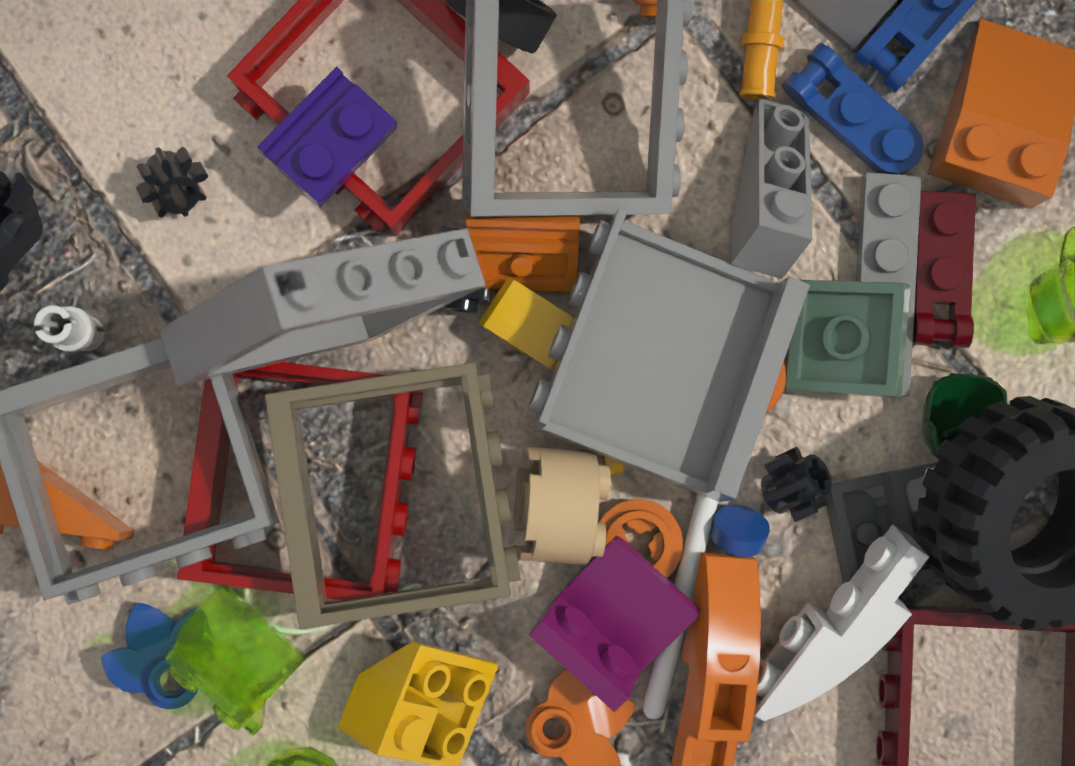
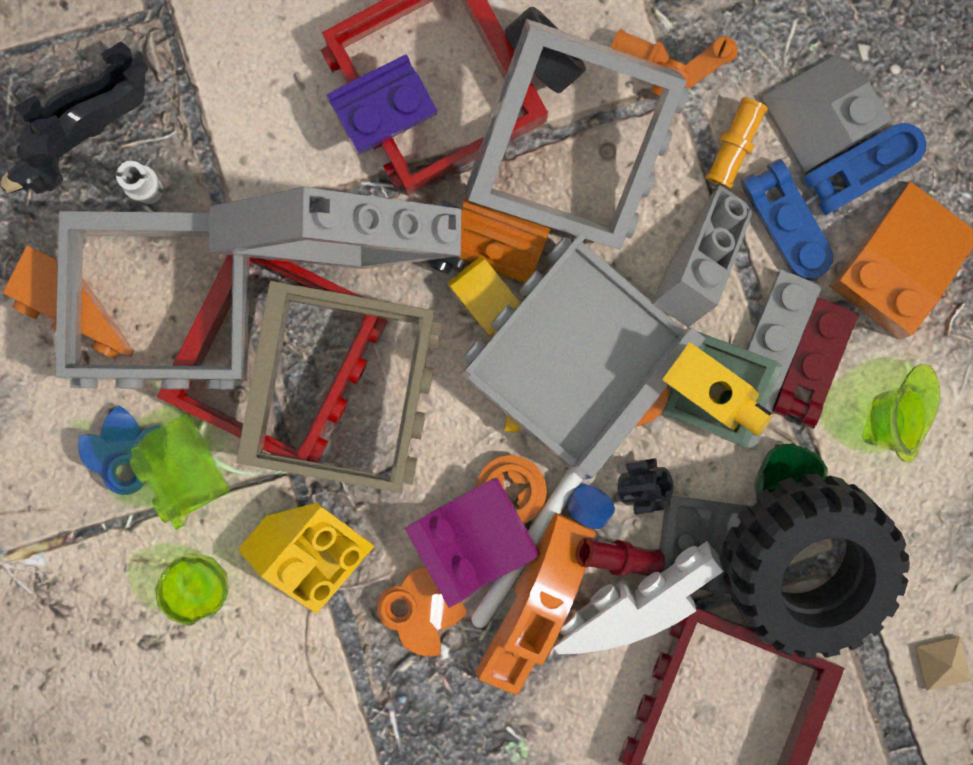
camera: 20 degrees right, 0 degrees up
black gear [136,147,208,218] -> none
tan brick [514,446,611,565] -> none
none -> dark red pin [576,538,665,577]
none -> yellow torso [662,342,773,436]

